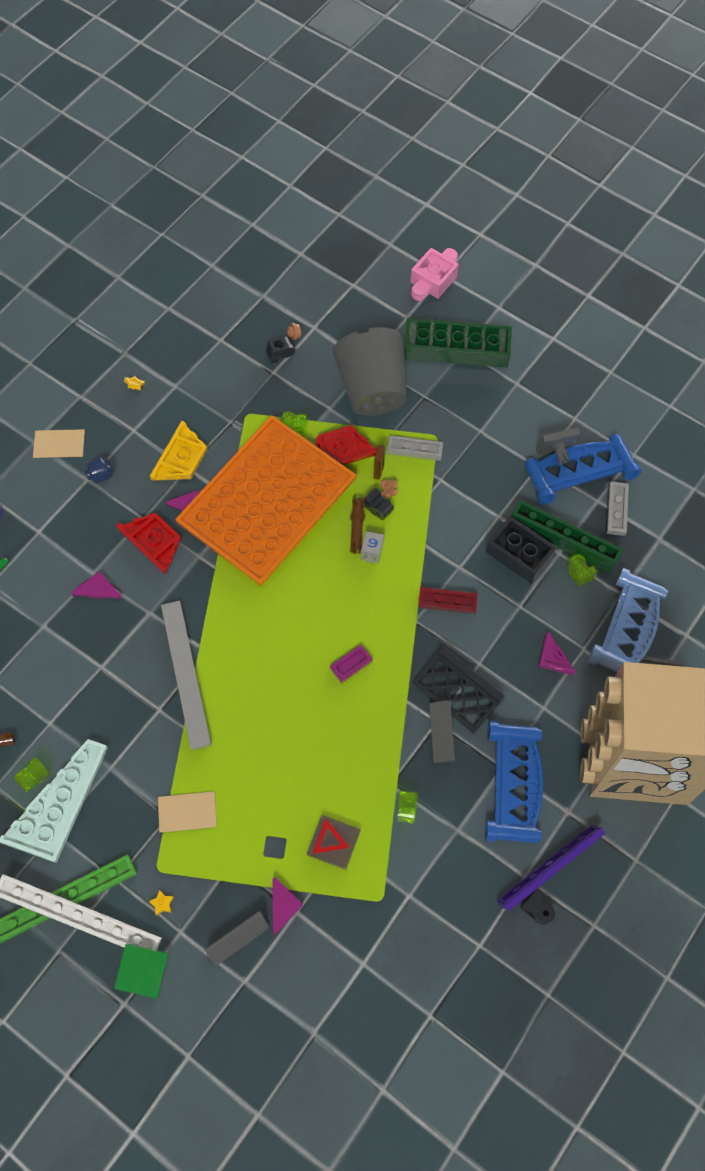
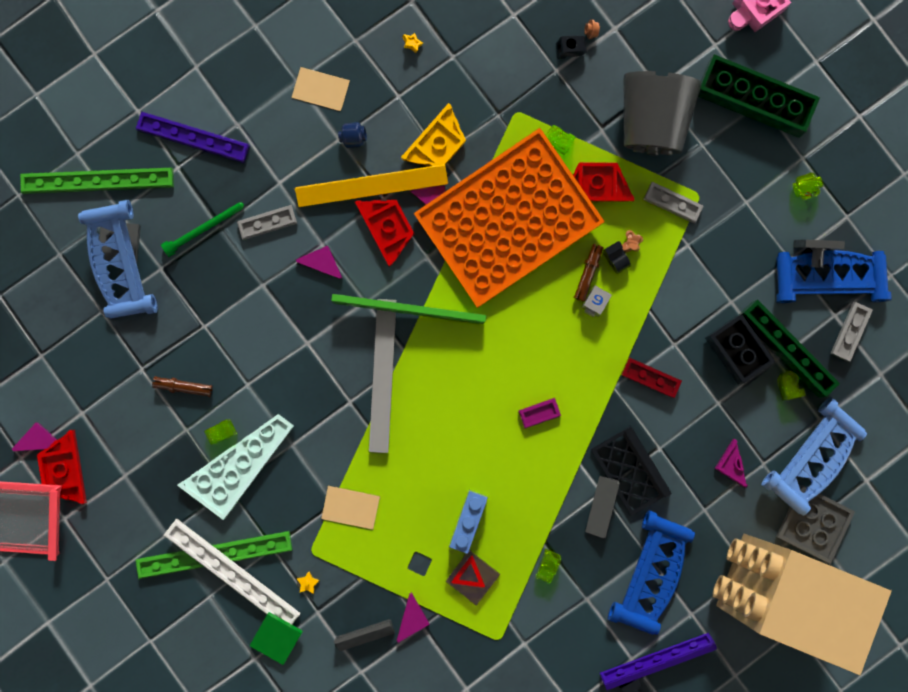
camera: 15 degrees right, 20 degrees up
reddish brown tile [373,445,386,480] -> none
none -> light grey tile [237,205,298,240]
none -> yellow tile [295,164,448,207]
none -> bright green tile [331,294,486,324]
none -> medium blue brick [449,490,488,554]
none -> clear neon green head [792,172,823,200]

